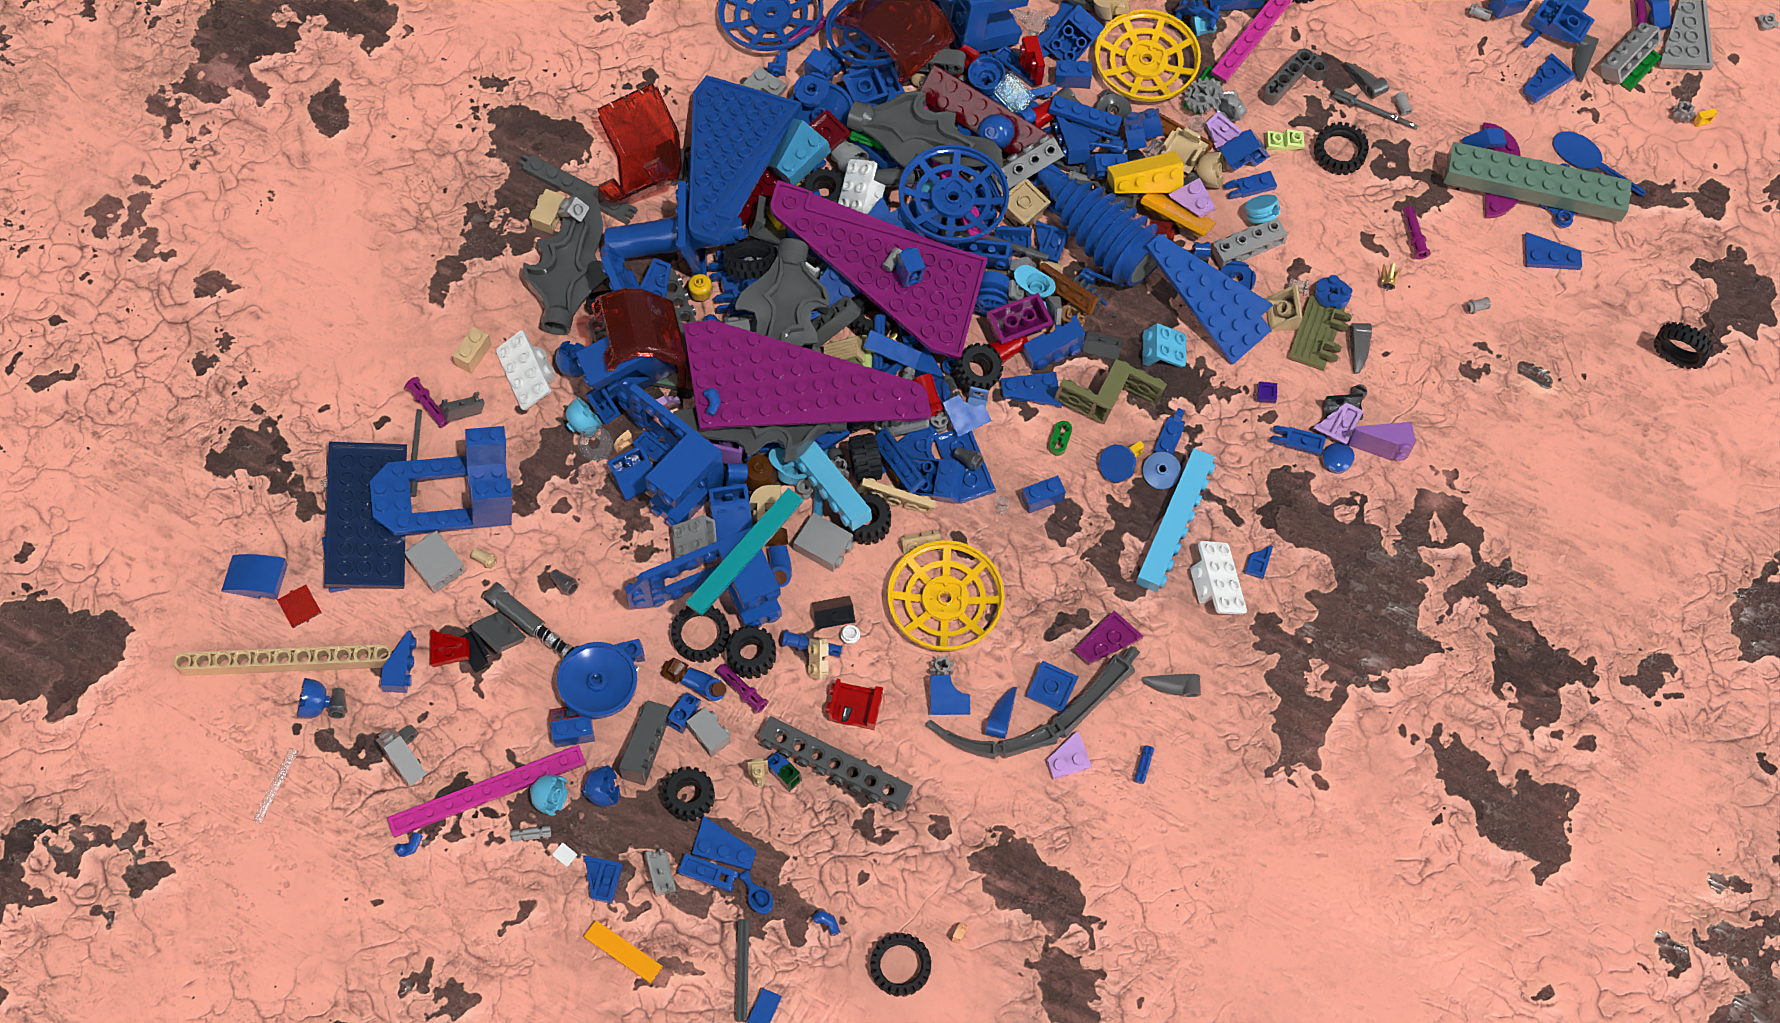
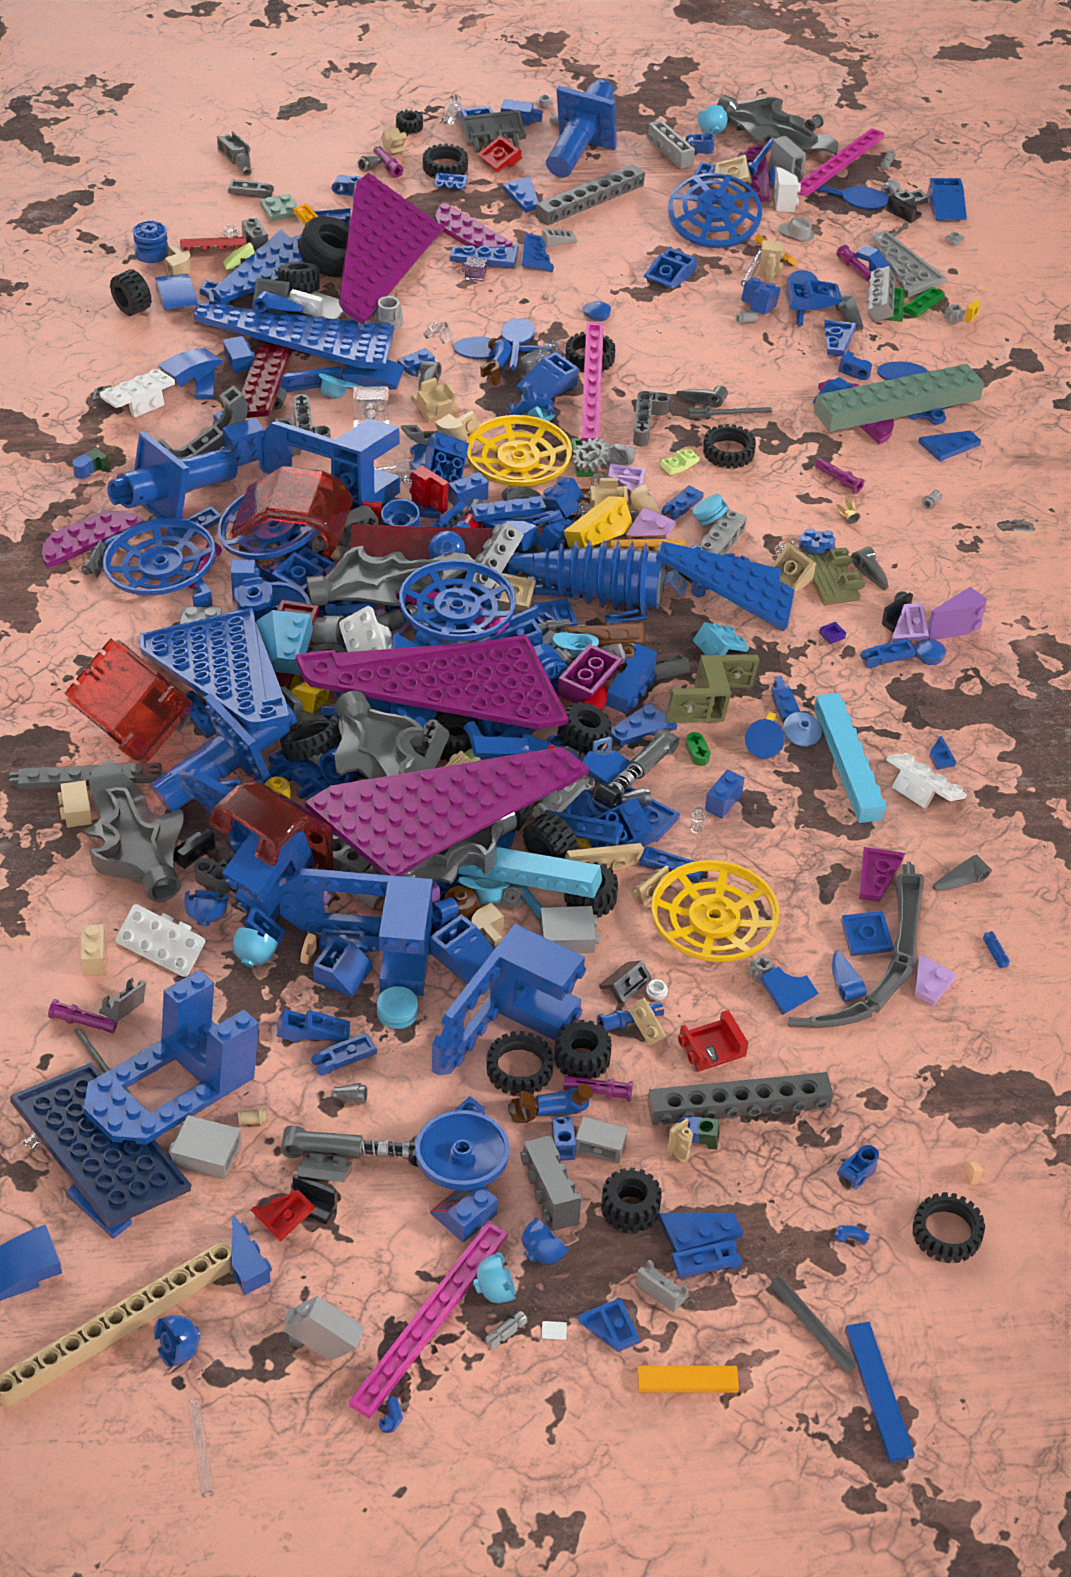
camera: 35 degrees left, 20 degrees down
clear red piece [277,585,322,628] -> none
flat silver cone [327,688,348,719] -> none
light grey bracket [557,197,589,222] -> none
clear piece [578,426,613,461] -> none
light grey brick [672,515,717,559] -> none
teal tile [686,488,804,617] -> none
blue arm [704,388,721,417] -> none
blue piece [739,870,774,915] -> none
green axle [849,130,883,150] -> none
light grey pin [882,247,902,272] -> none
blue brick [896,247,926,287] -> none
clear light blue plate [993,72,1035,113] -> none
blue brick [1220,129,1270,171] -> none
light grey pin [1394,92,1413,116] -> none
none -> blue slope [277,1009,350,1043]
none -> blue hinge [311,1033,377,1076]
none -> medium azure head [377,986,418,1029]
none -> piece [594,728,680,809]
none -> blue tile [639,846,704,883]
none -> blue piece [837,1145,879,1189]
none -> blue leg [838,351,872,380]
none -> green tile [903,287,945,318]

